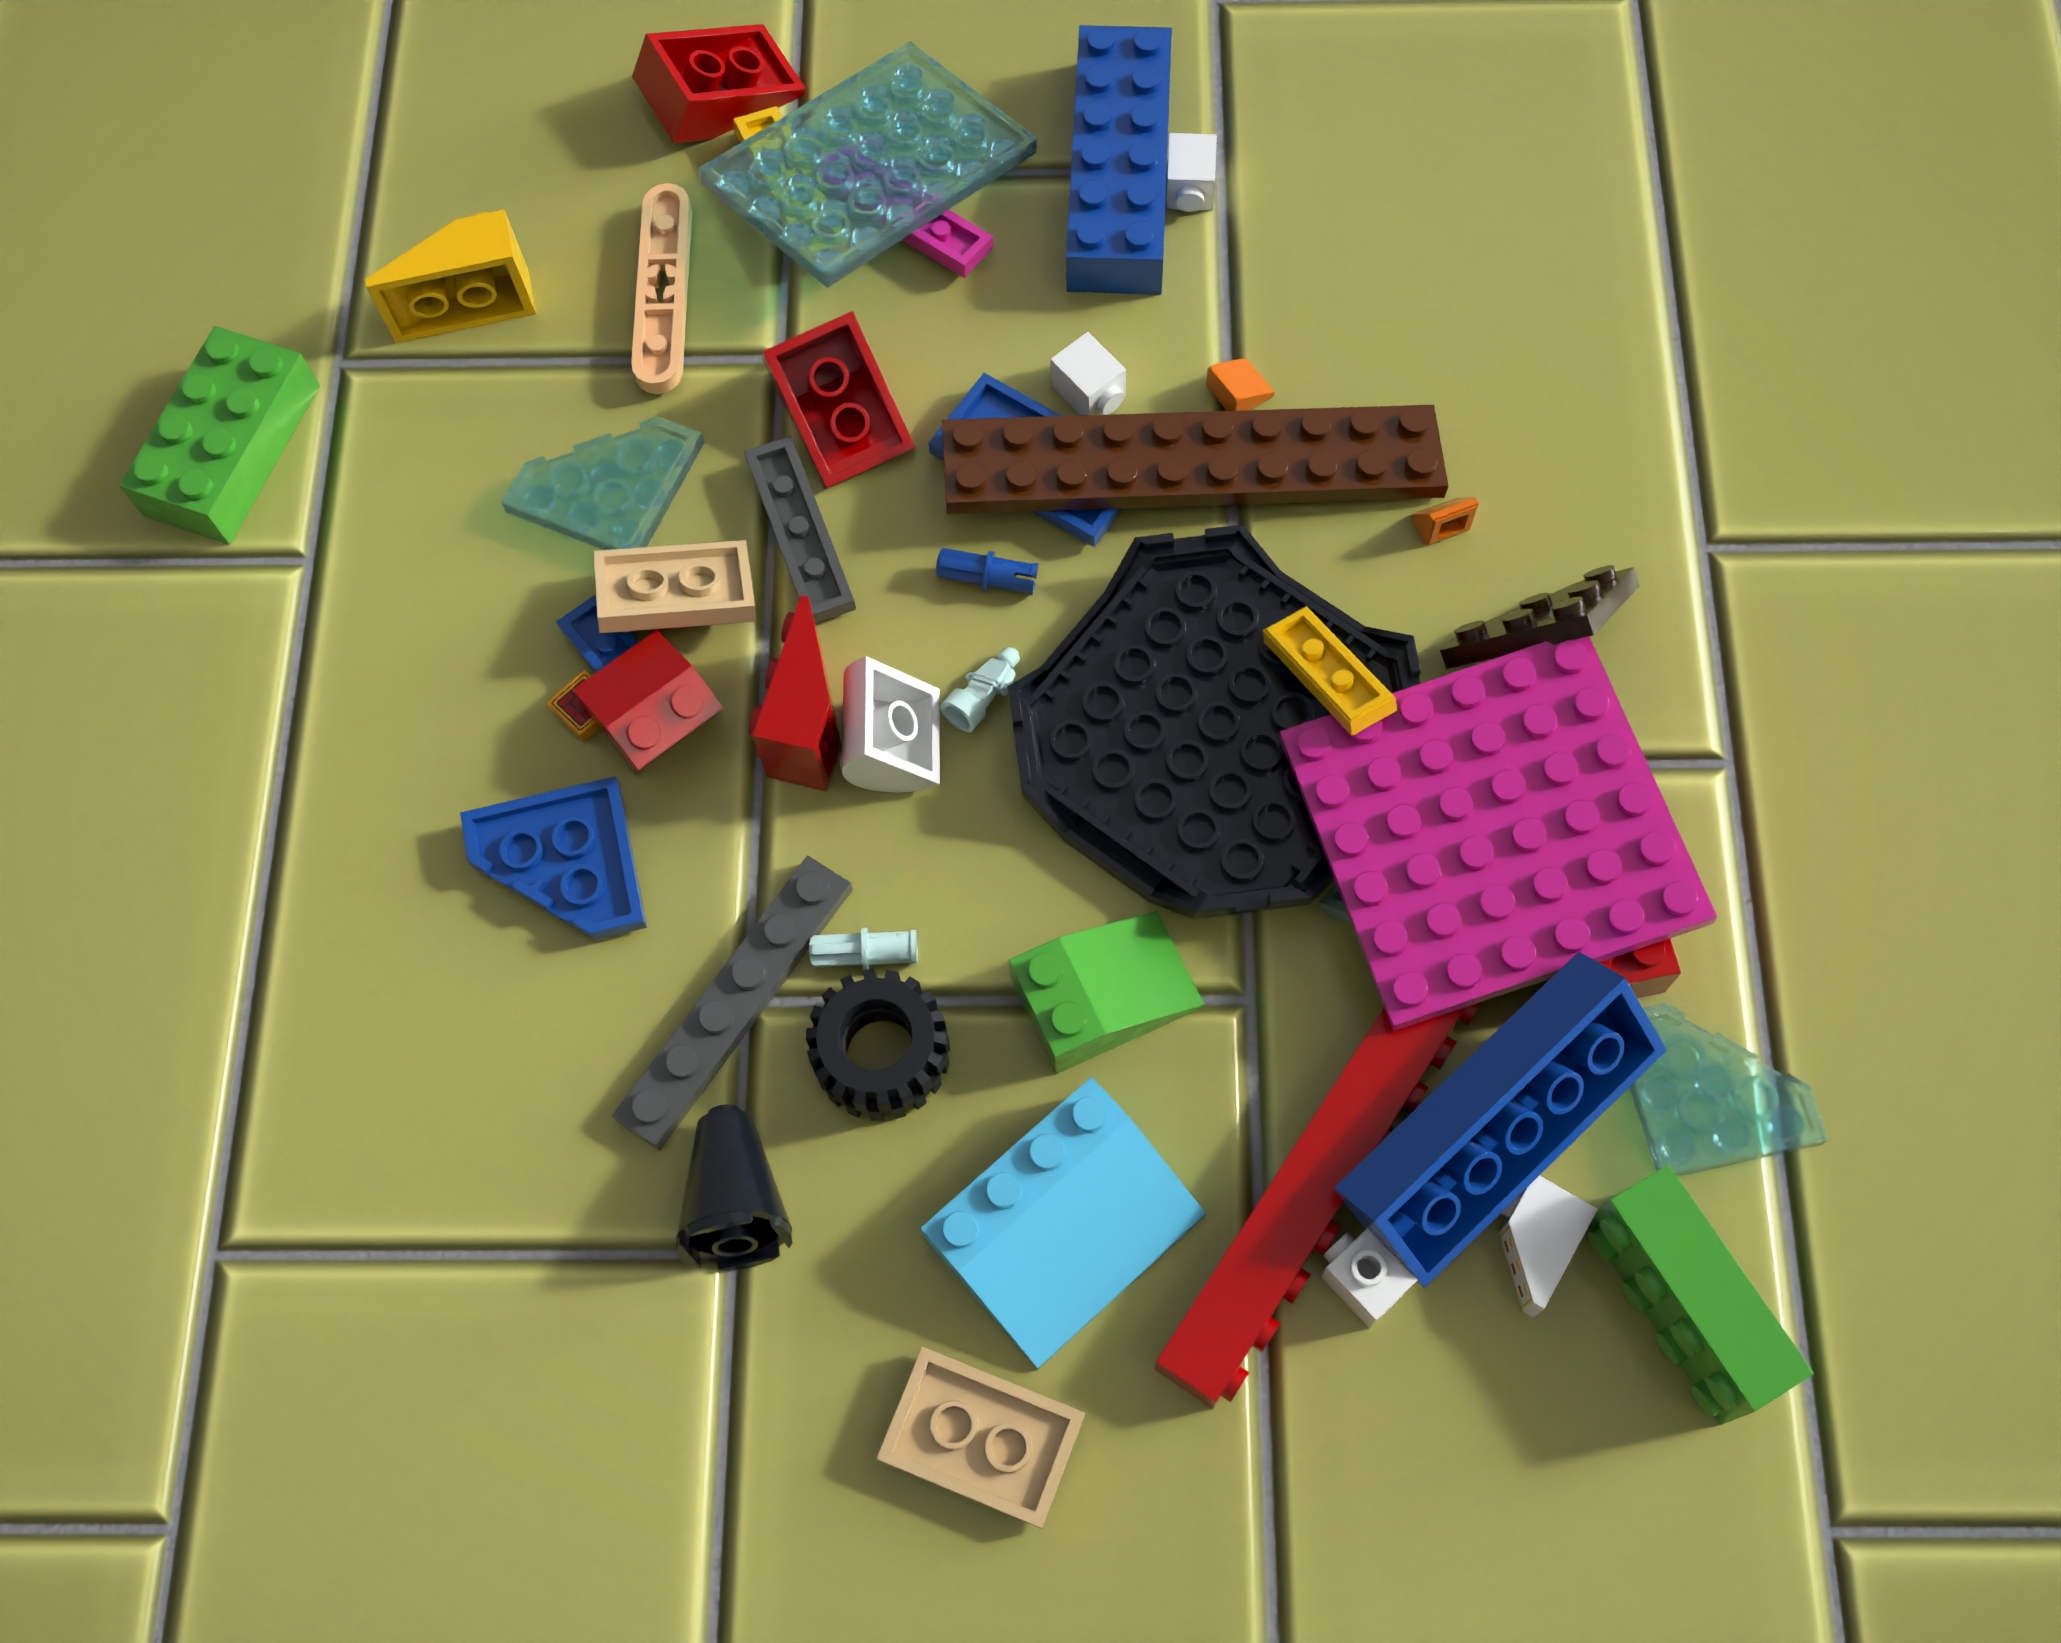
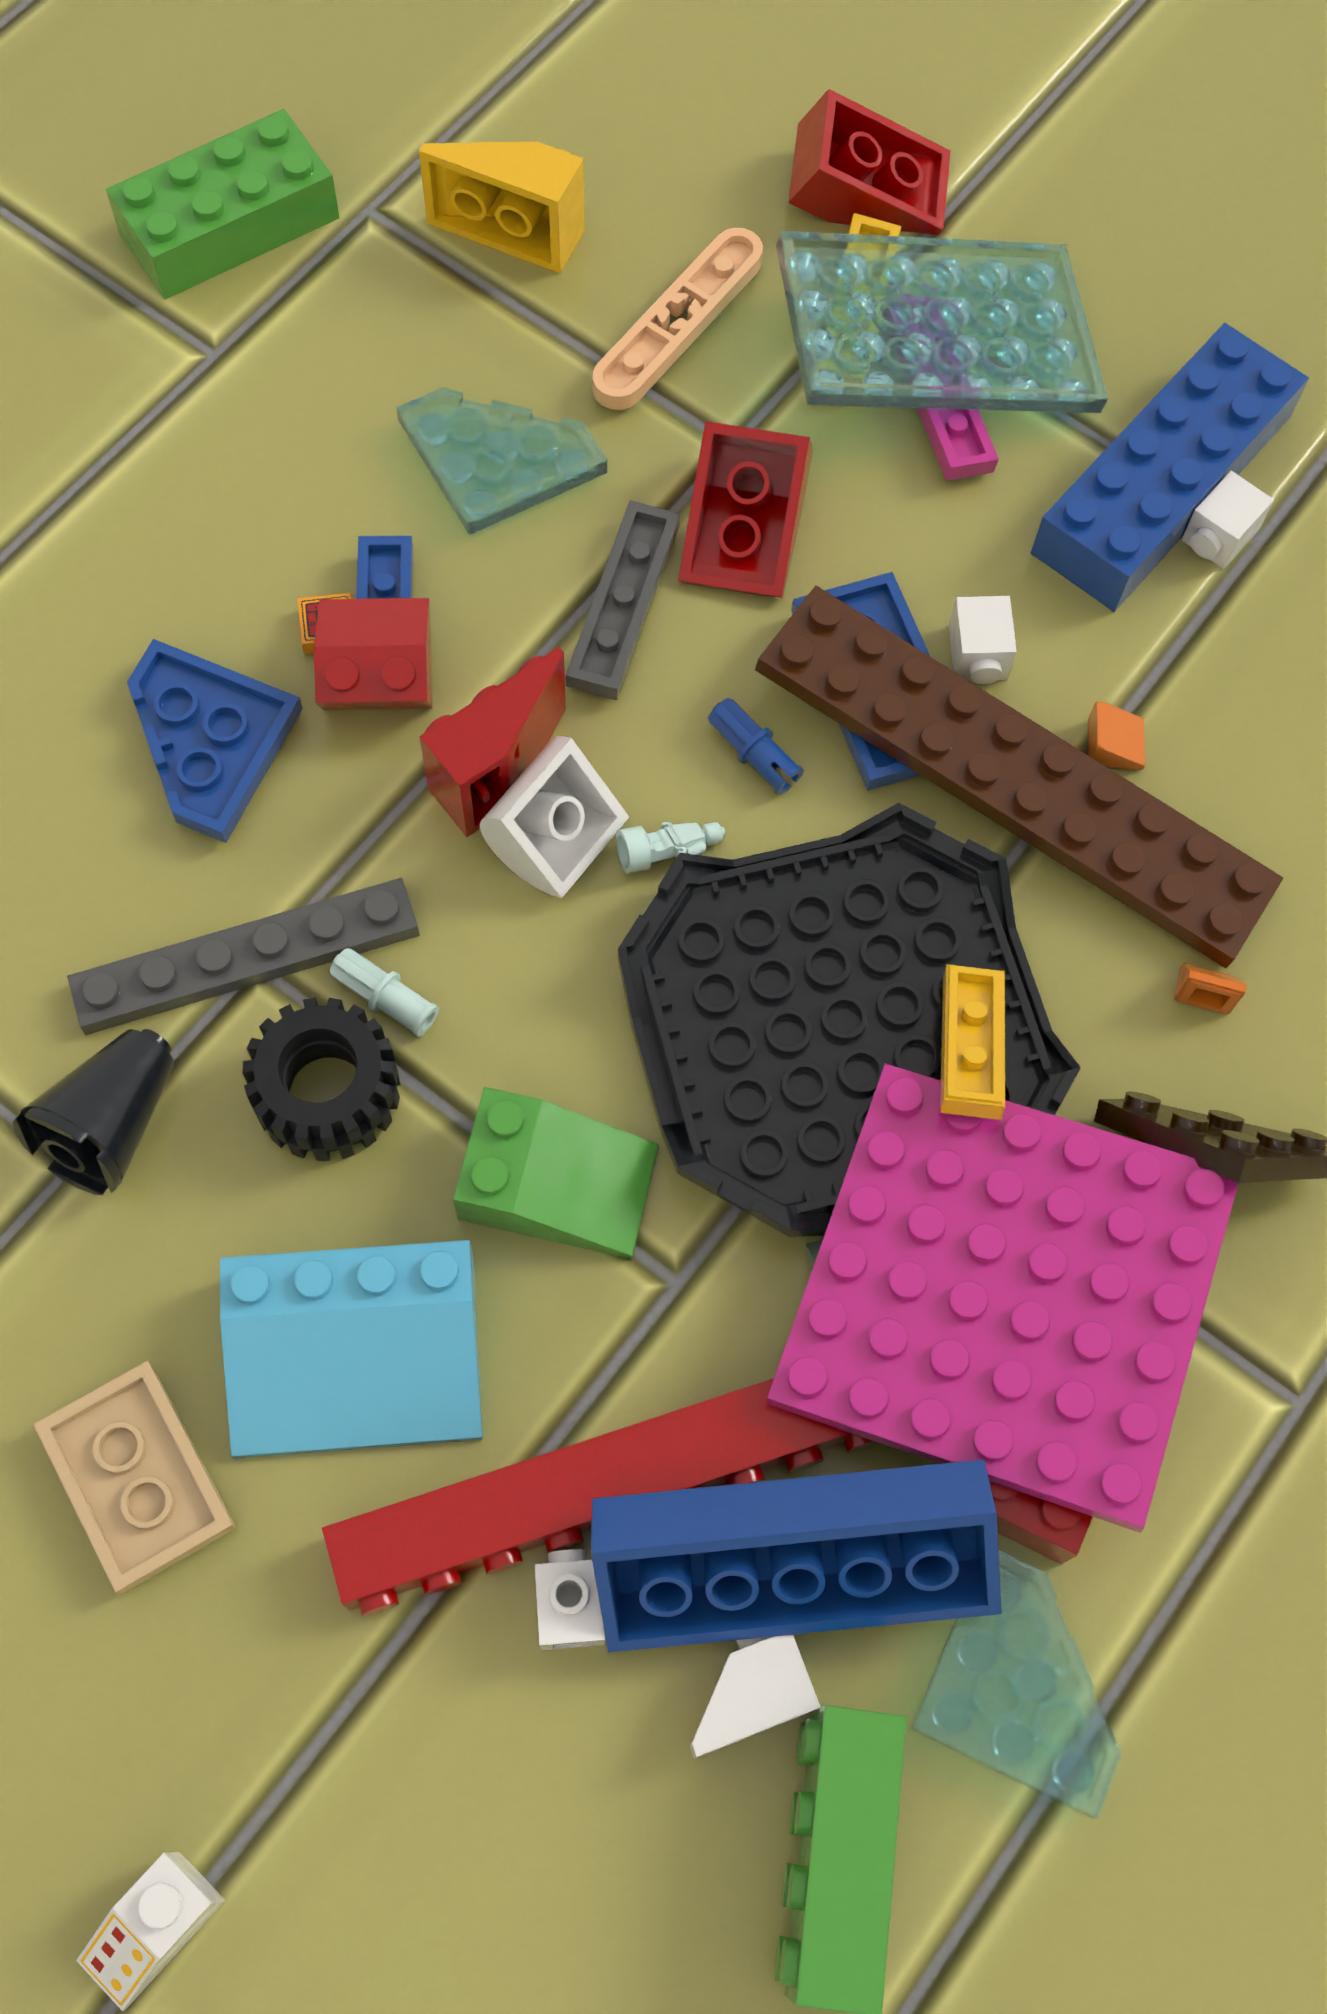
camera: 30 degrees right, 0 degrees up
tan plate [594,540,756,633] -> none

